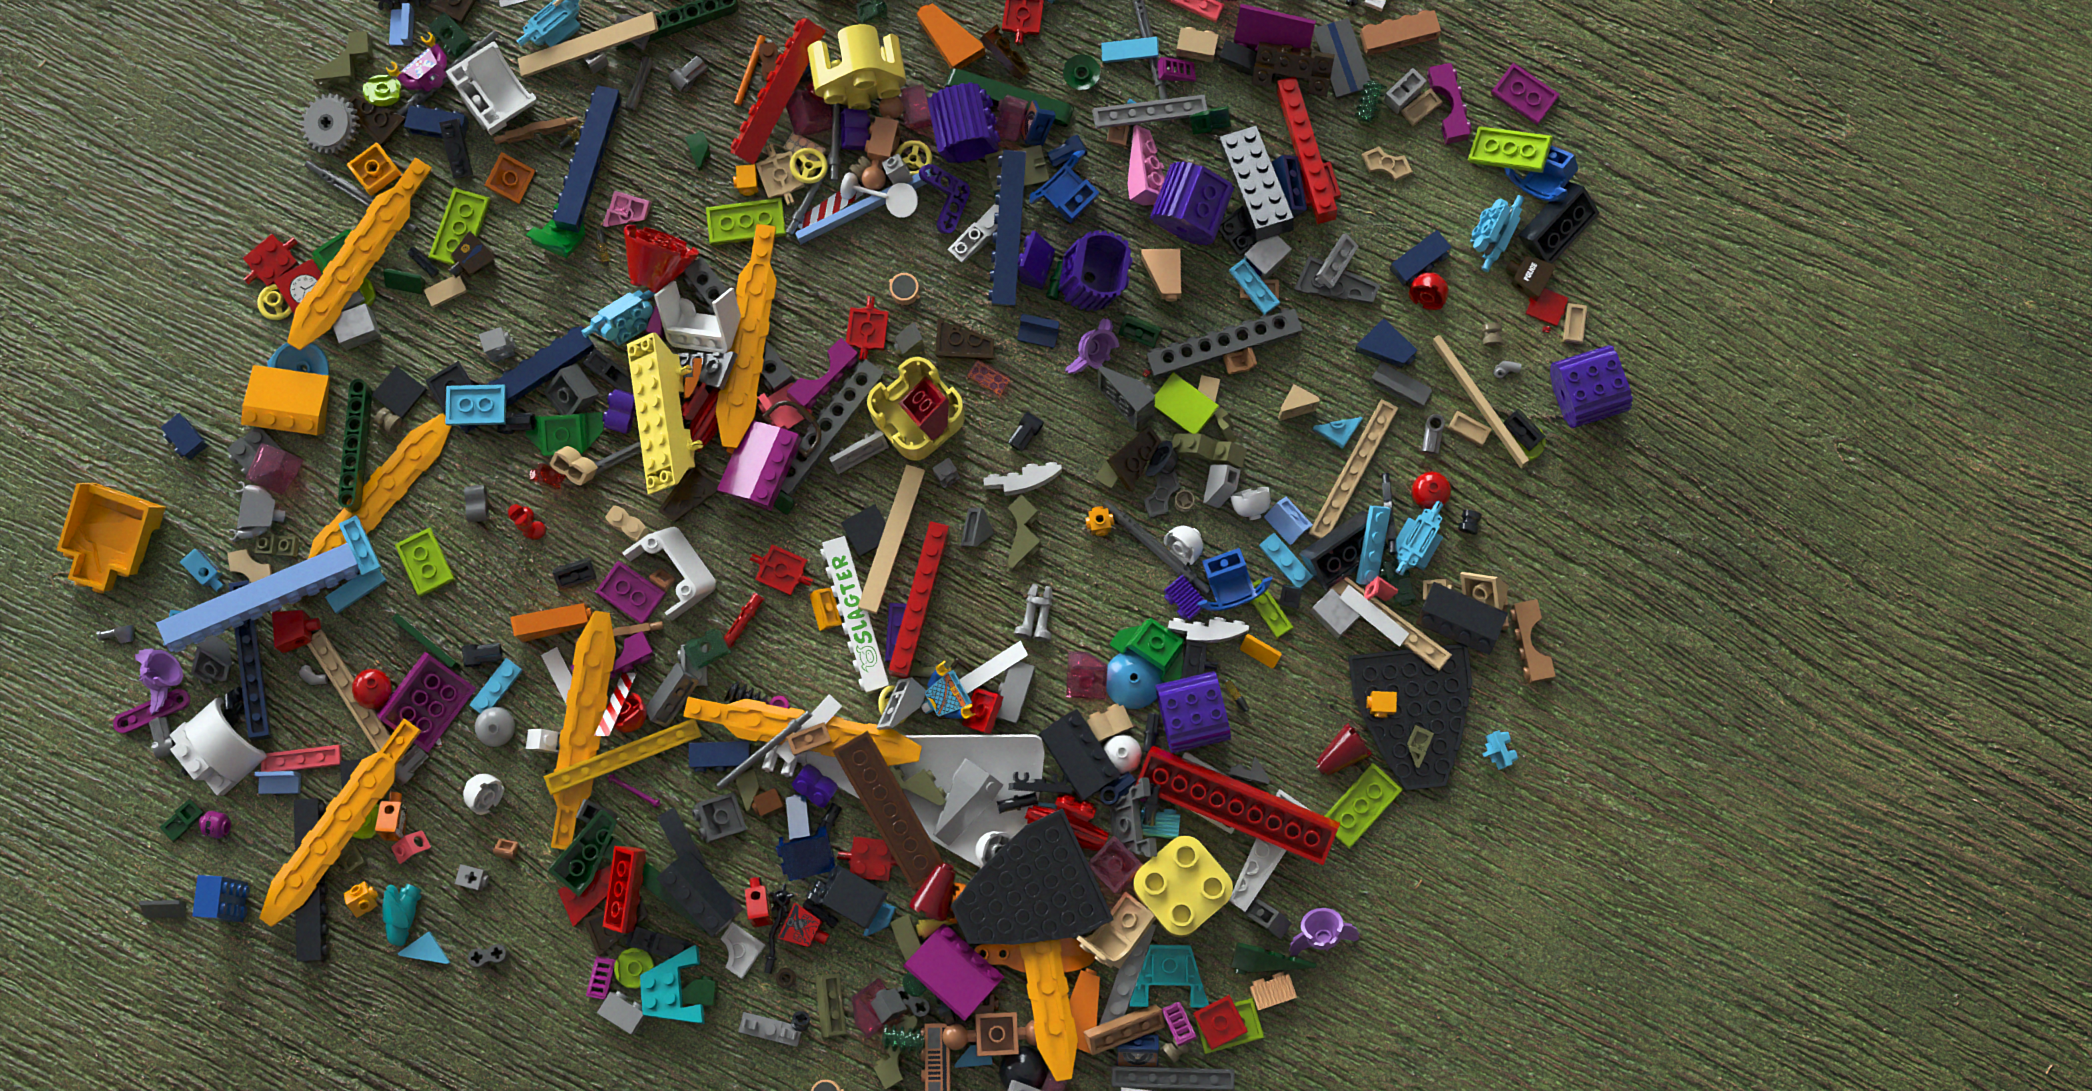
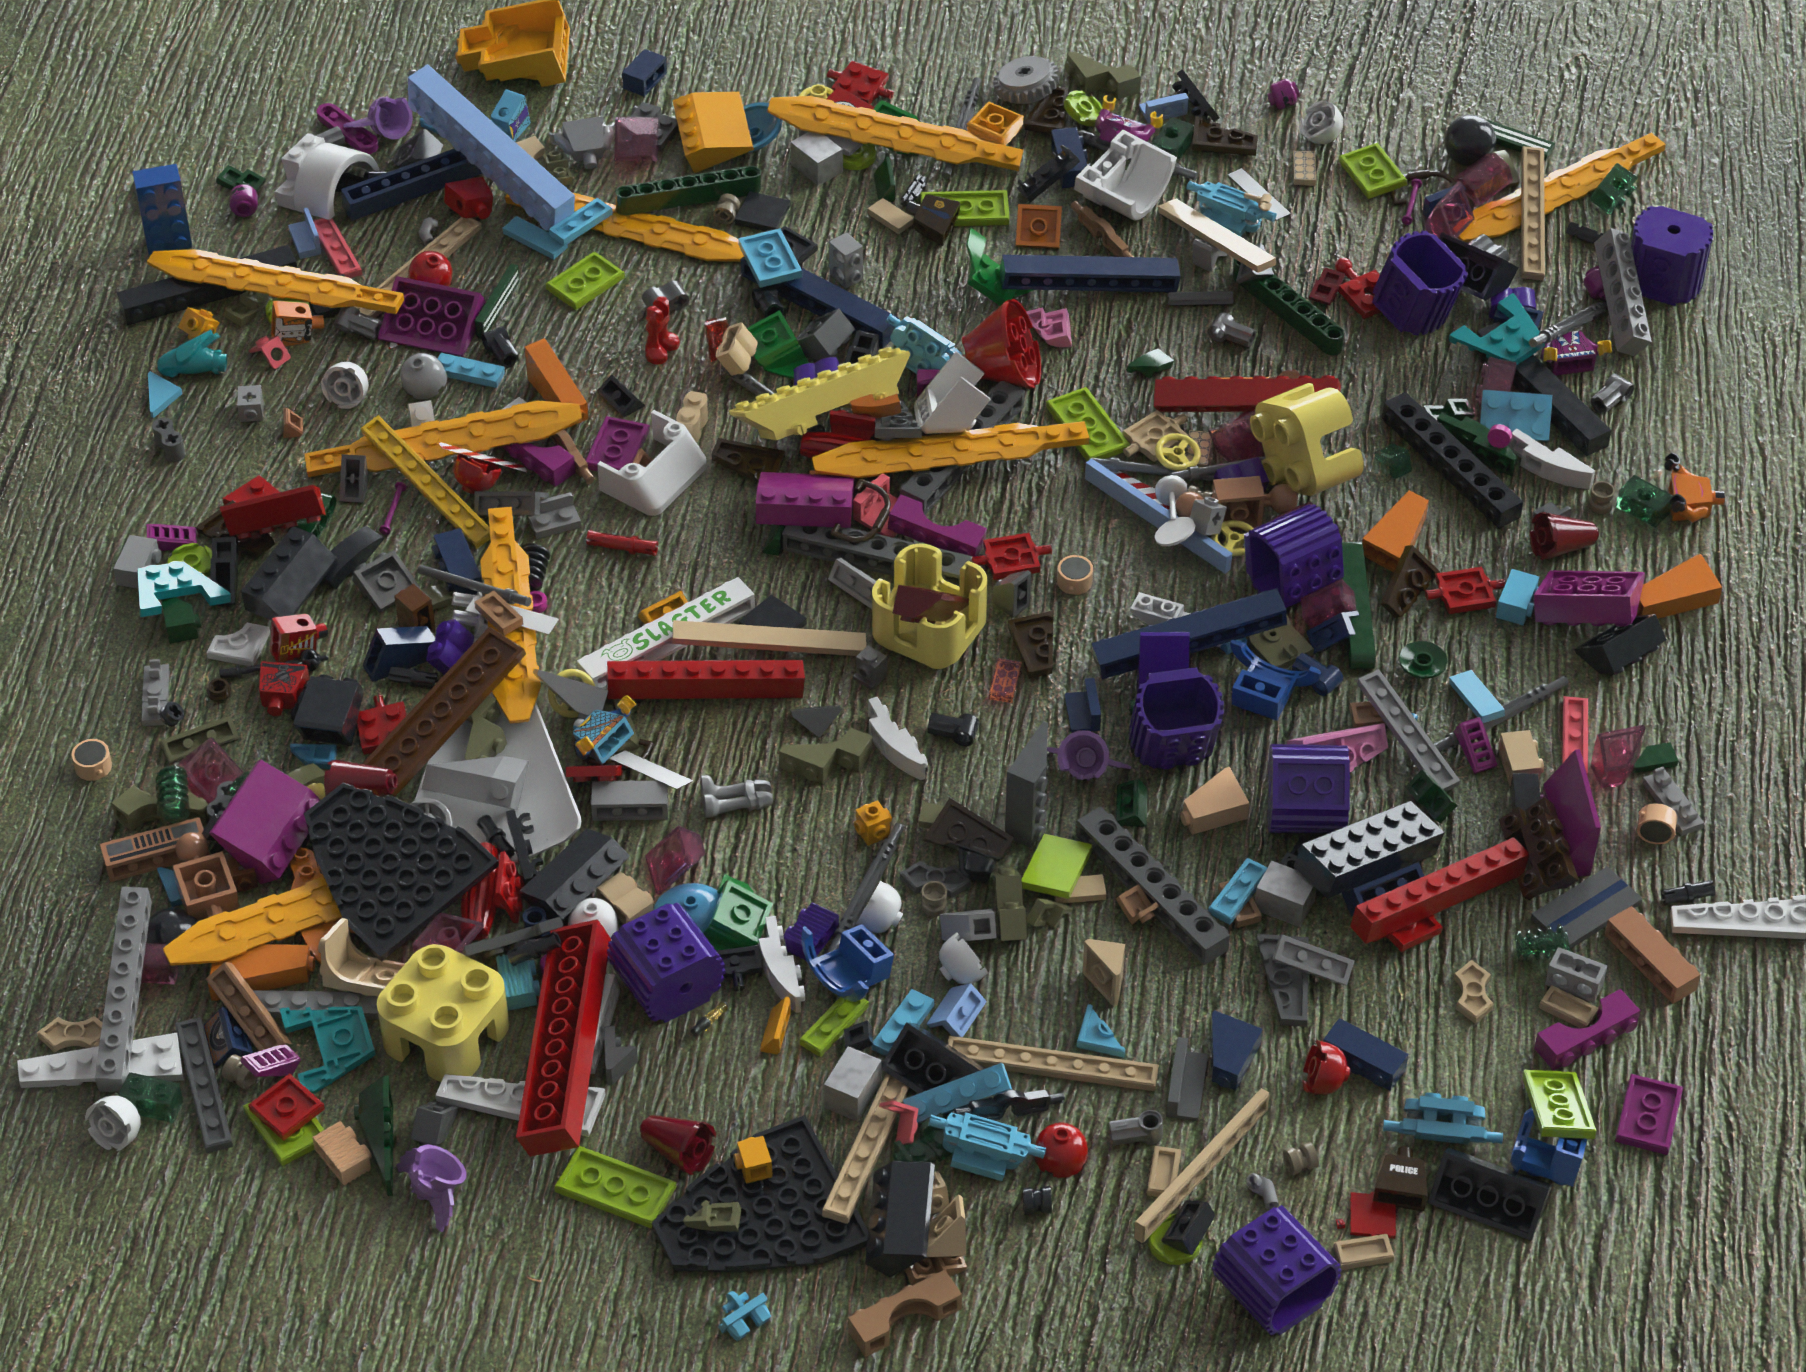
camera: 65 degrees right, 30 degrees down
dark green wedge [548,809,617,897] -> none
clear green brick [683,628,732,671] -> none
light orange brick [733,164,759,196] -> none
red plate [749,544,813,596] -> none
clear blue panel [776,826,836,881] -> none
dark grey brick [871,988,907,1024] -> none
dark purple beam [919,164,970,234] -> none
white sticker [1339,585,1409,647] -> none

